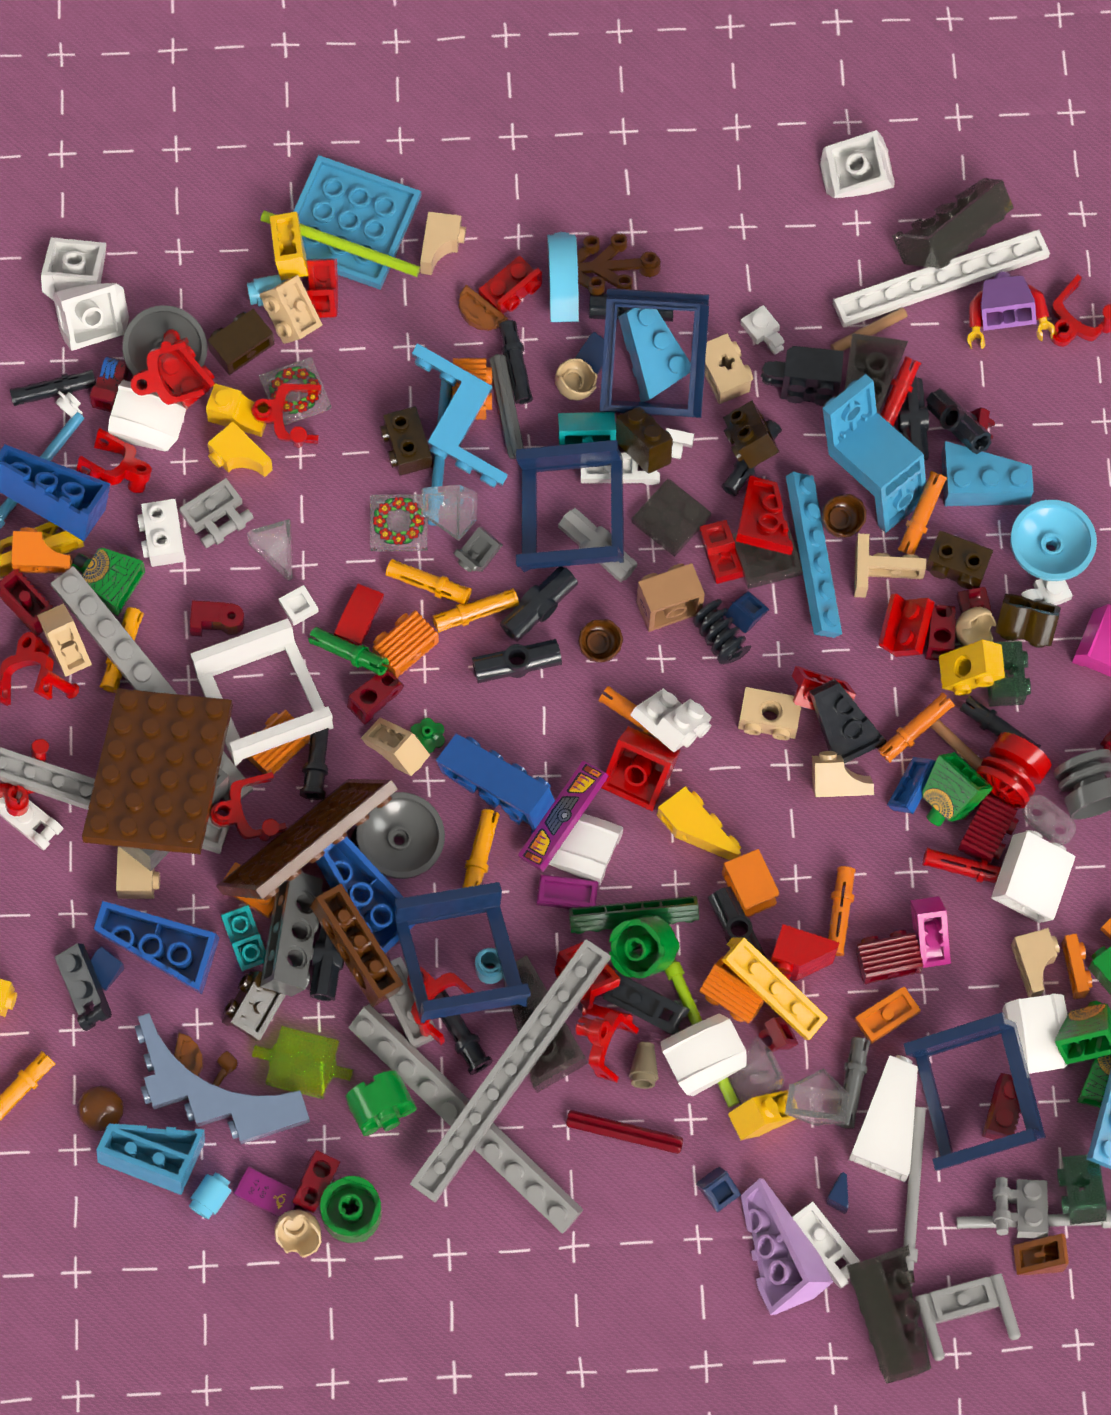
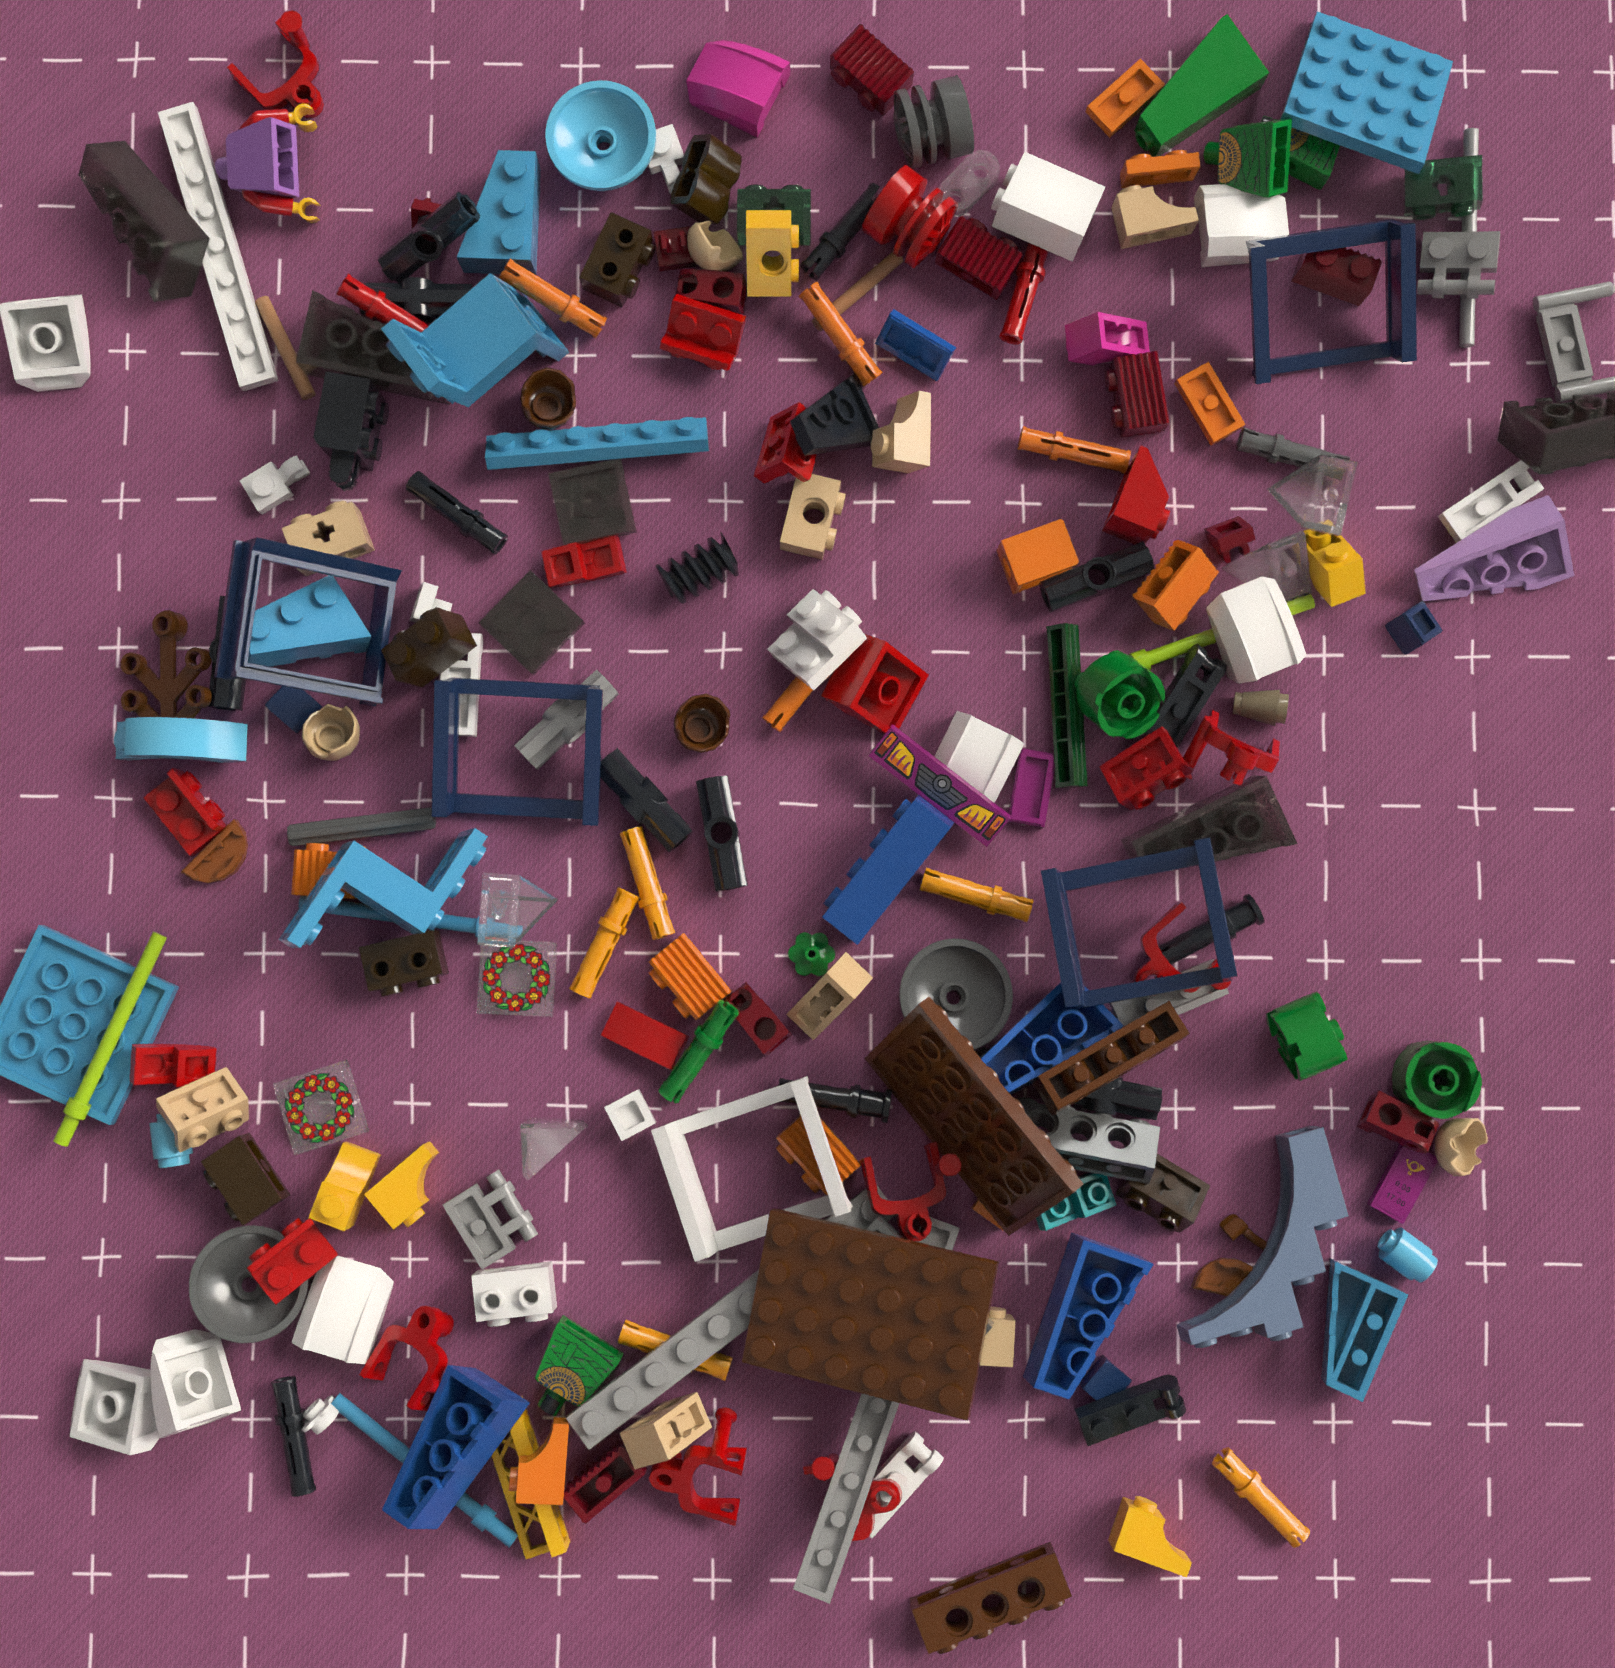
camera: 90 degrees left, 15 degrees up
reddish brown hair [77,1086,124,1131] -> none
dark red leg [90,356,129,412] -> none
piece [131,329,207,405] -> none
dark red leg [190,600,245,637] -> none
red piece [252,383,321,448] -> none
clear neon green plate [252,1026,353,1099] -> none
yellow arch [270,211,309,281] -> none
light grey plate [348,1004,584,1234] -> none
light grey plate [410,939,611,1203] -> none
tan arch [420,212,466,275] -> none
dark grey bracket [453,527,503,572] -> none
medium azure brick [475,948,503,984] -> none
black pin [499,320,533,405] -> none
teal brick [558,412,616,445] -> none
dark red axle [566,1110,683,1154] -> none
medium nougat brick [636,563,705,632] -> none
yellow slope [657,786,741,860] -> none
yellow fence [721,937,828,1040] -> none
dark brown brick [723,400,780,469] -> none
dark blue slope [725,591,769,633] -> none
red wing [735,476,793,555] -> none
dark blue slope [826,1172,848,1214] -> none
white slope [849,1055,918,1182] -> none
tan bracket [854,534,926,598] -> none
light grey bar [899,1107,926,1287] -> none
green torso [922,752,993,826] -> none
dark orange slope [1013,1234,1069,1276] -> none

